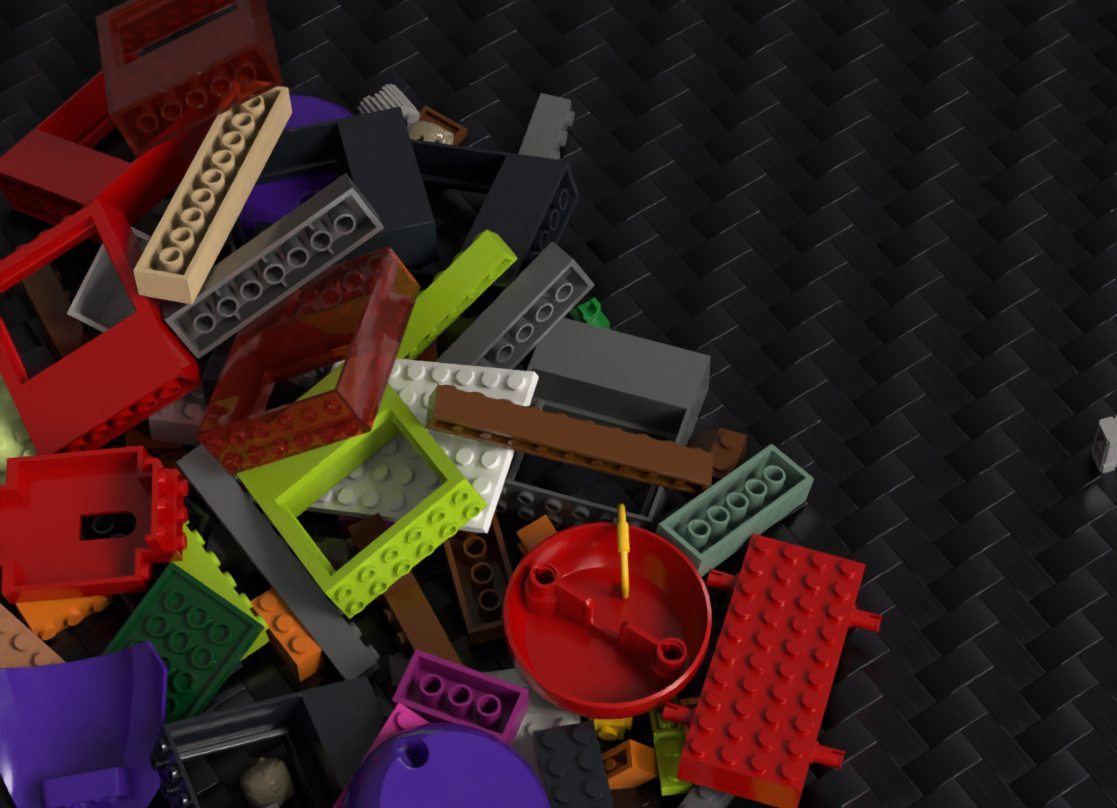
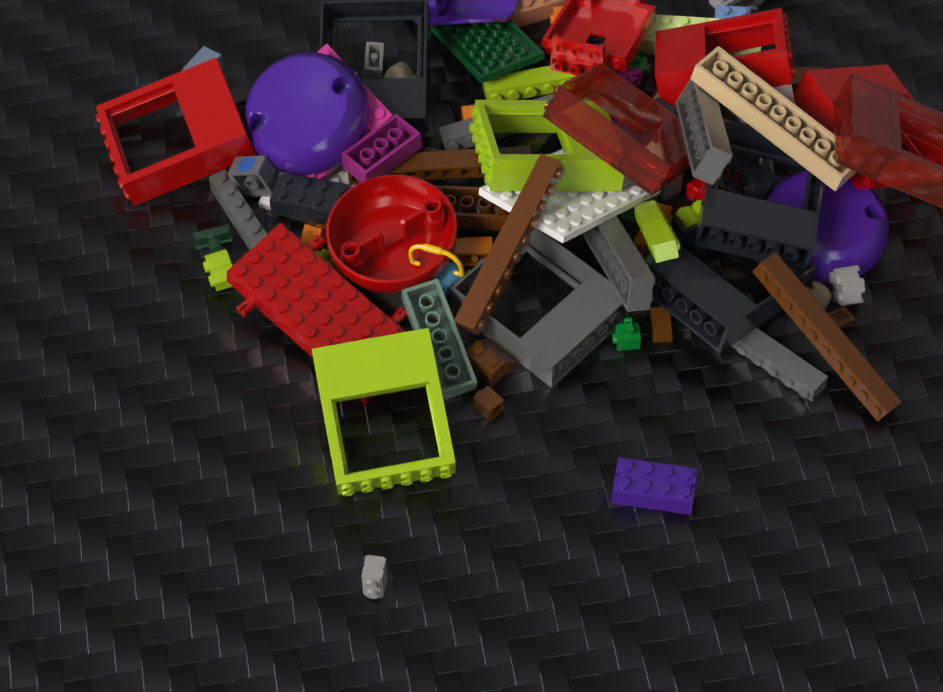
camera: 115 degrees right, 0 degrees up
none -> lime panel [312,328,456,496]
none -> reddish brown brick [474,386,504,421]
none -> dark purple piece [612,457,697,515]
none -> reddish brown brick [752,253,901,421]

